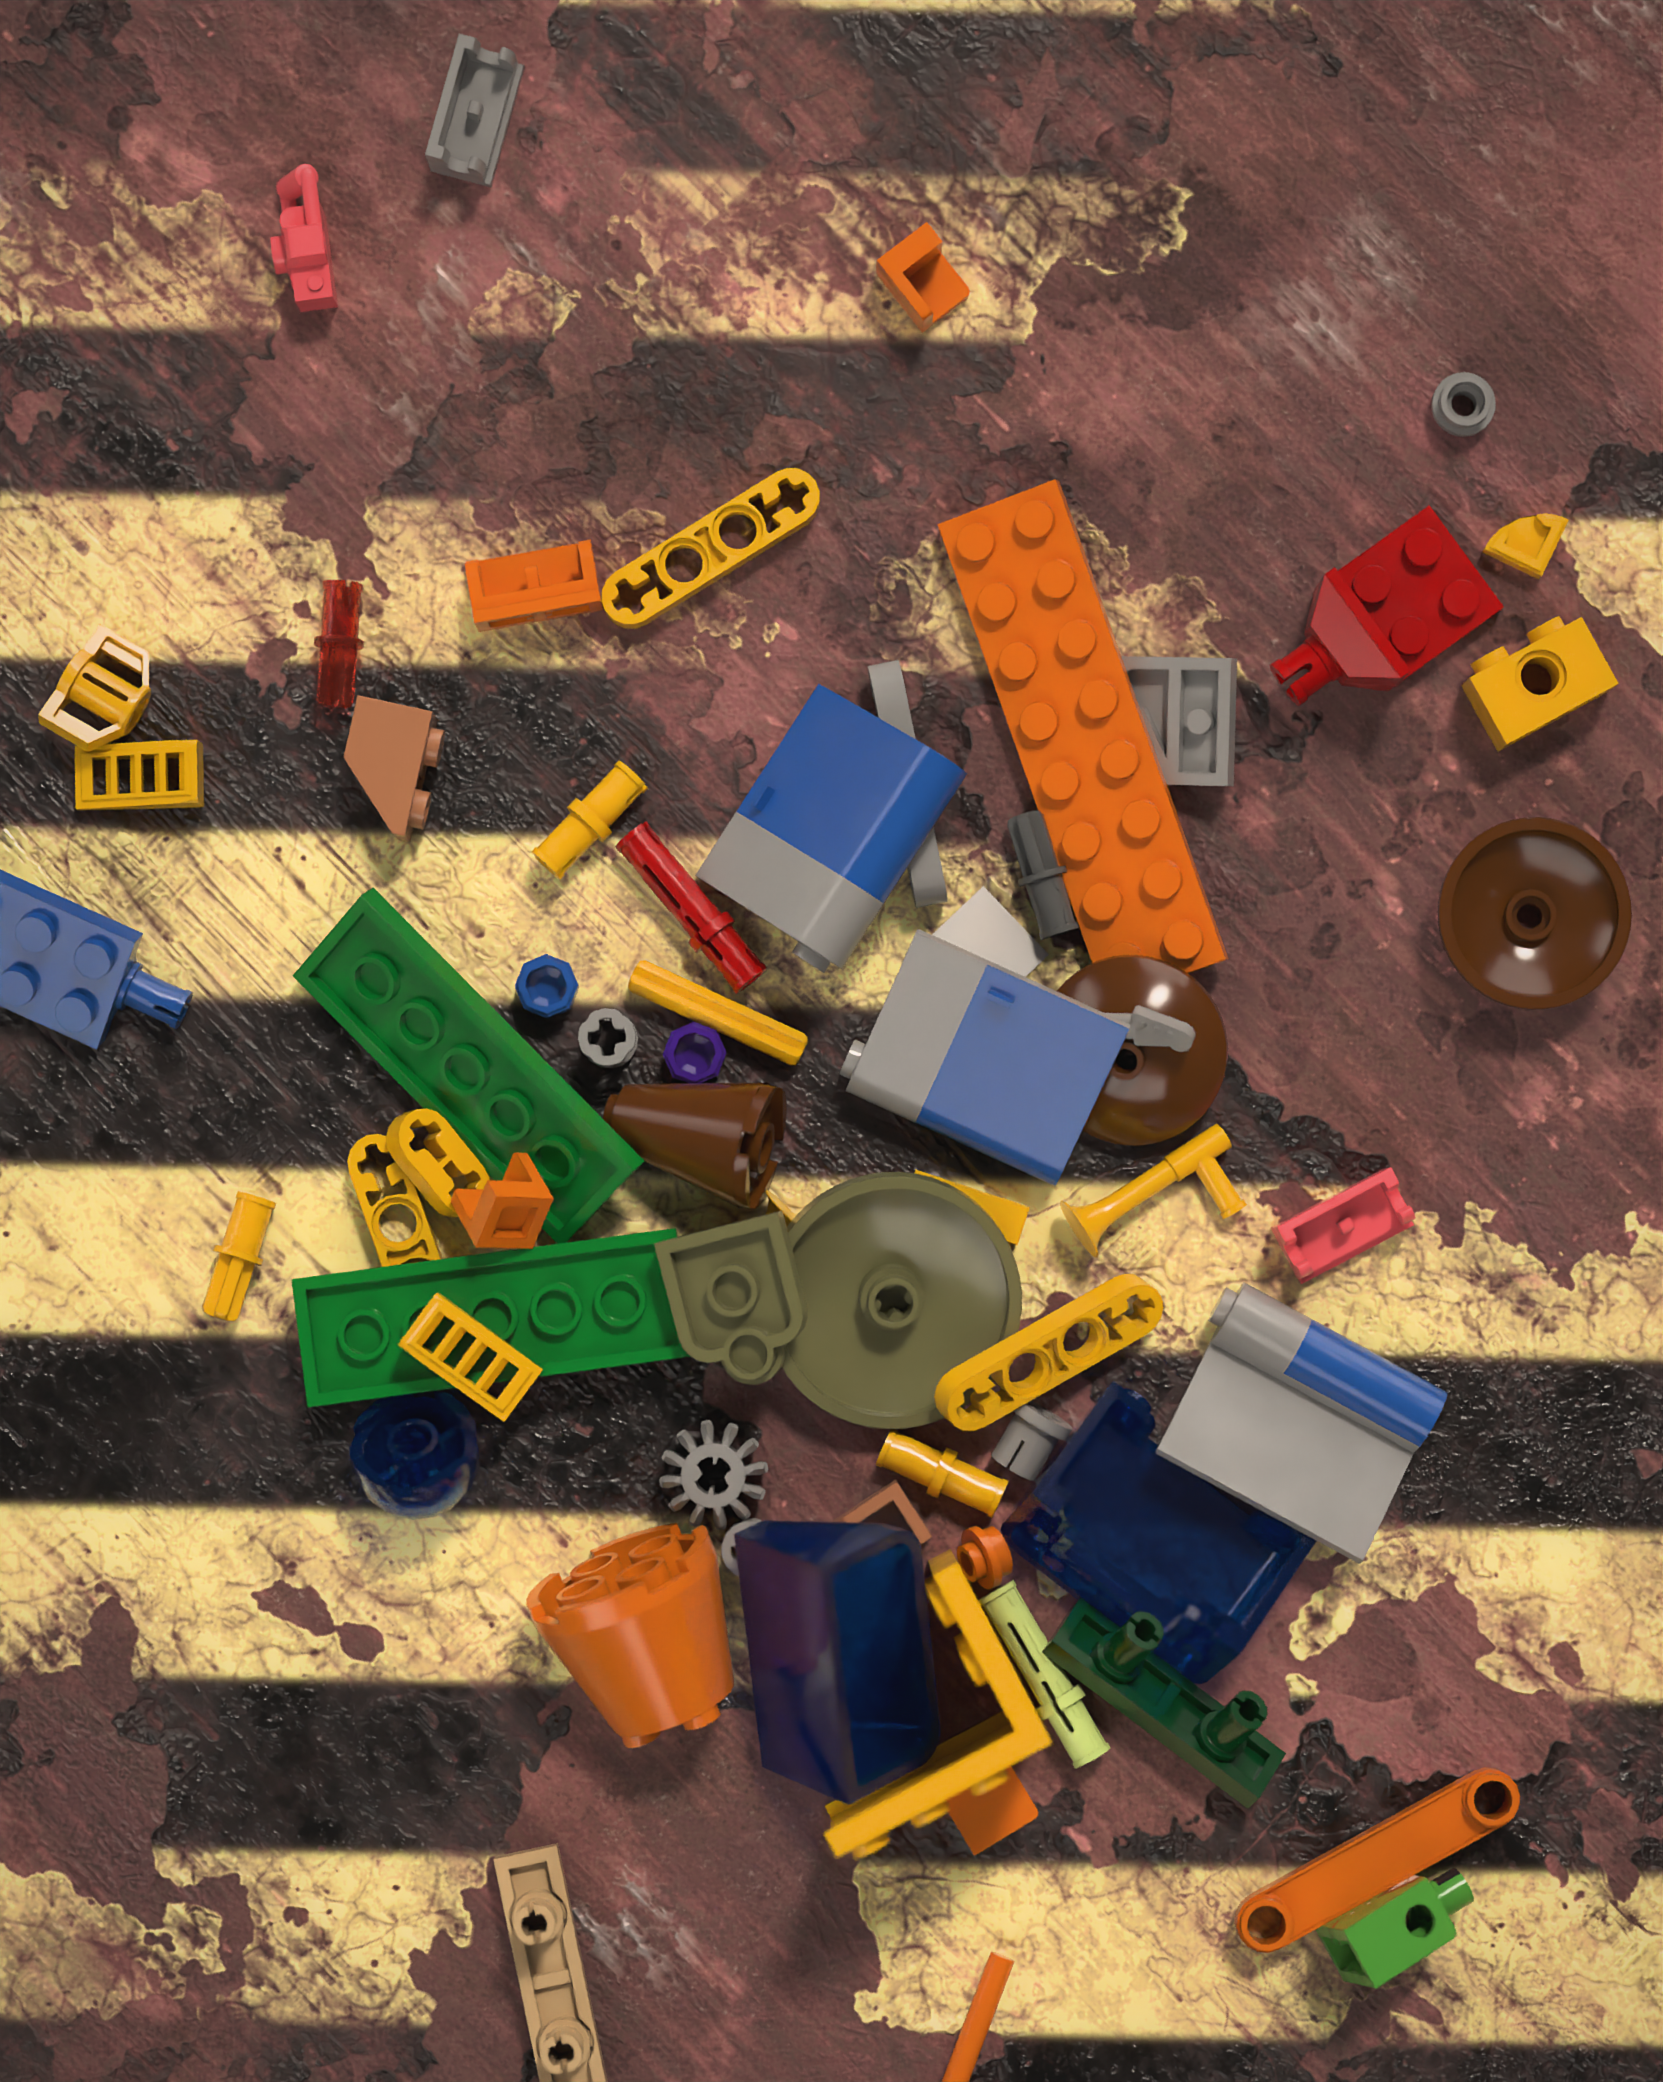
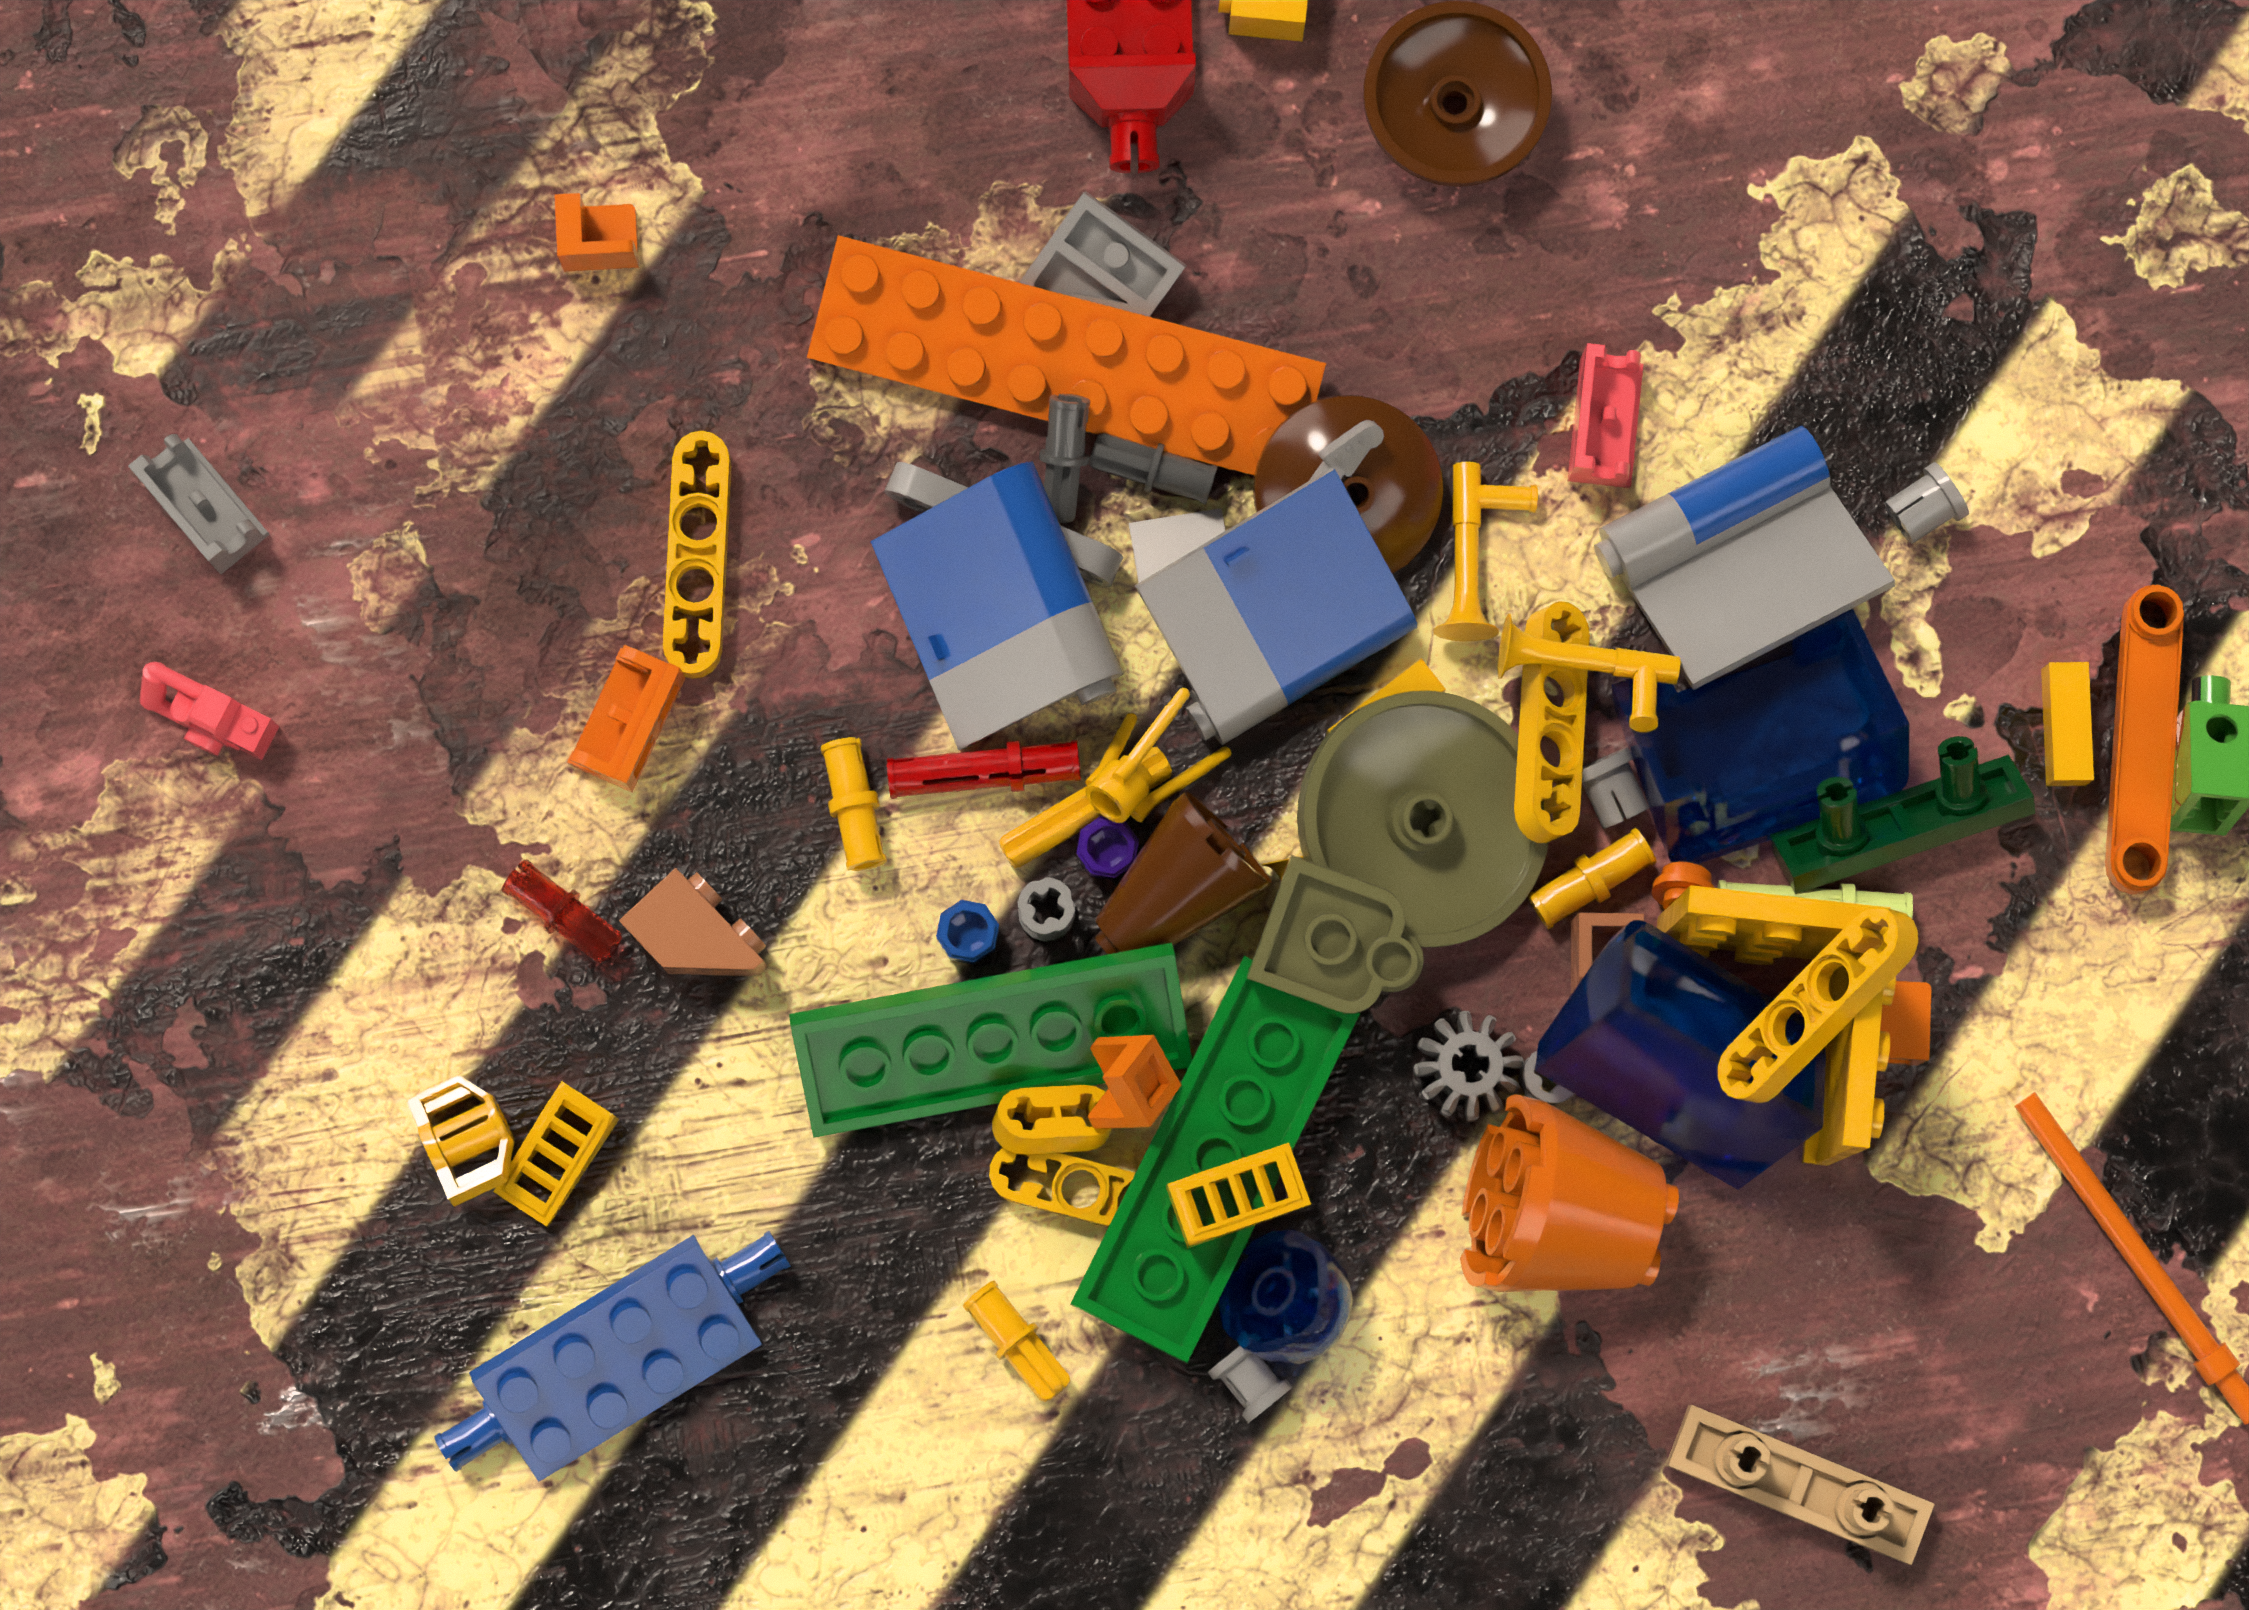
camera: 60 degrees left, 5 degrees down
none -> dark grey axle [1039,394,1091,523]
none -> yellow plant [1085,688,1232,823]
none -> light grey bush [1207,1336,1292,1423]
none -> yellow piece [1498,613,1680,732]
none -> yellow beam [1718,906,1918,1103]
none -> light grey bush [1884,462,1969,544]
none -> yellow piece [2041,662,2094,786]

